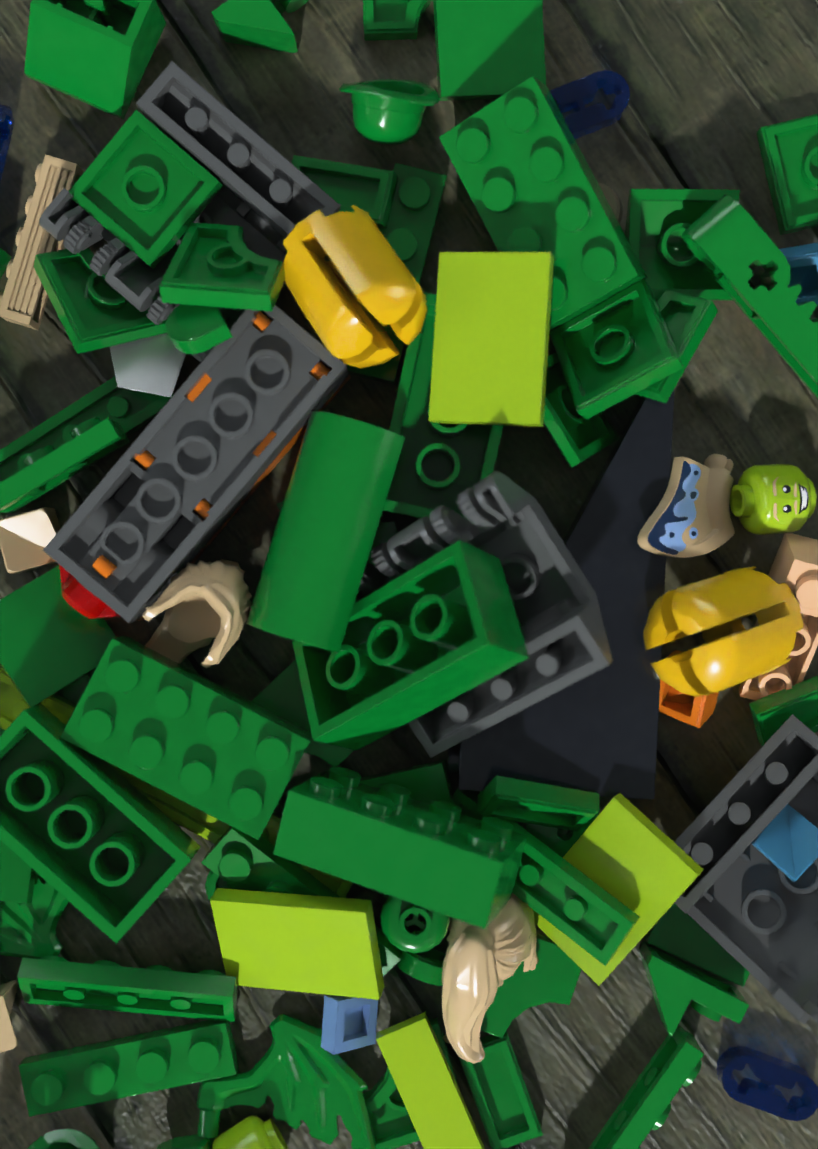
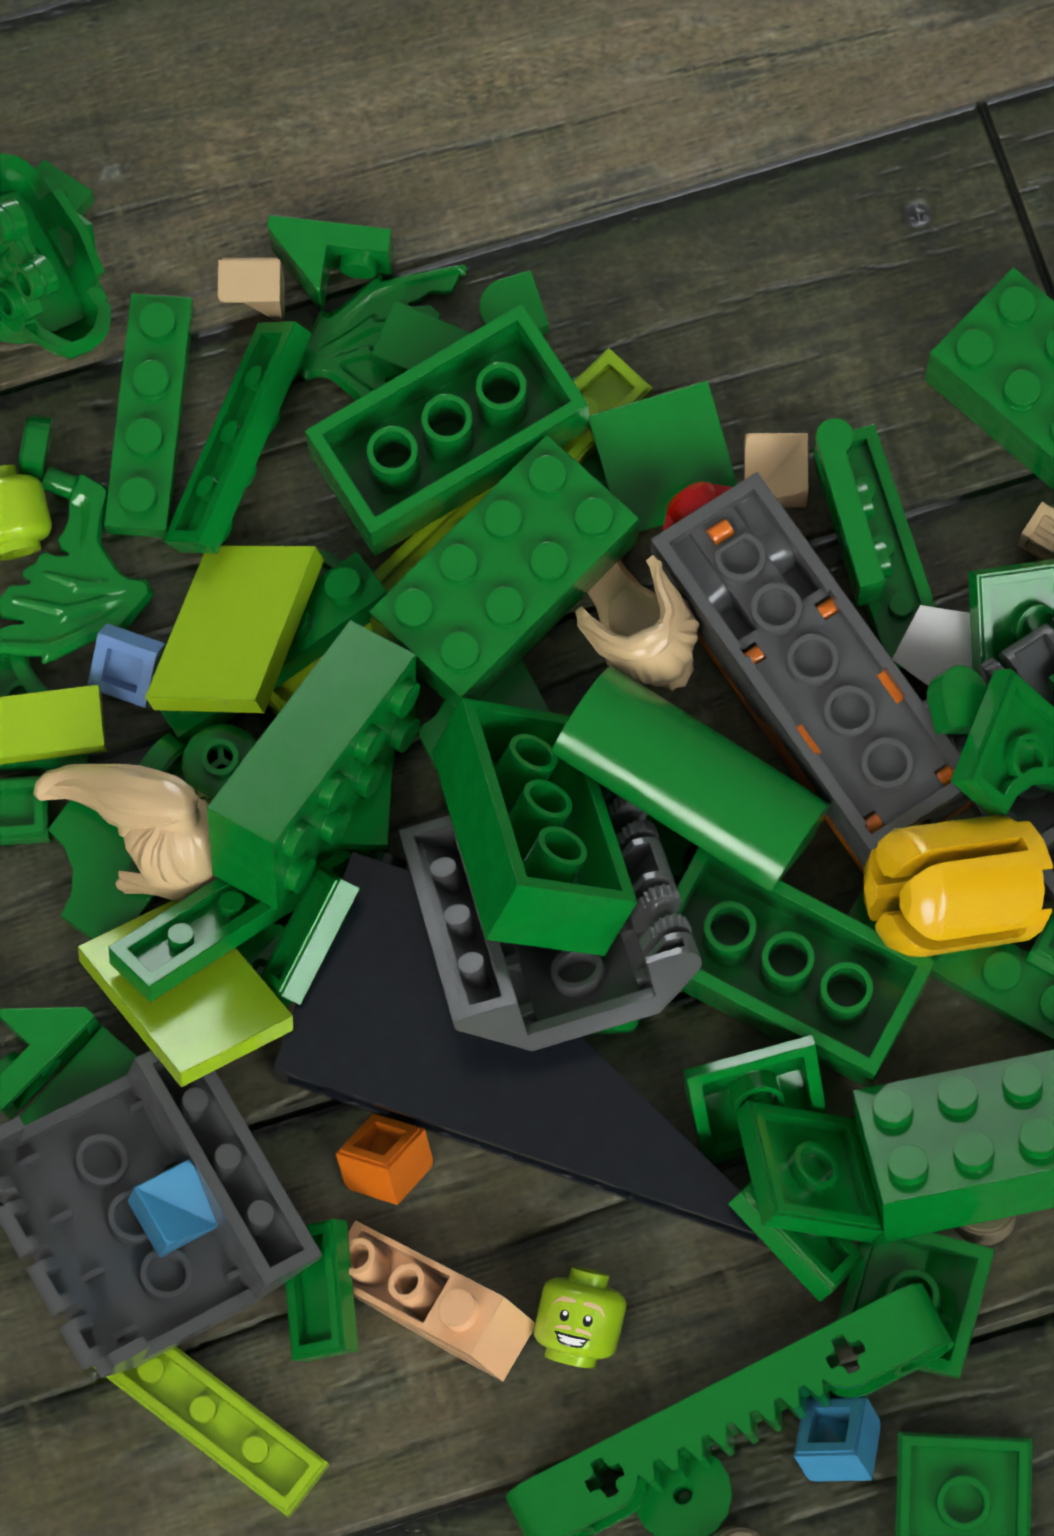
camera: 115 degrees right, 15 degrees down
lime tile [429,252,554,427] -> none
tan arm [638,454,735,558] -> none
yellow cylinder [643,566,803,697] -> none

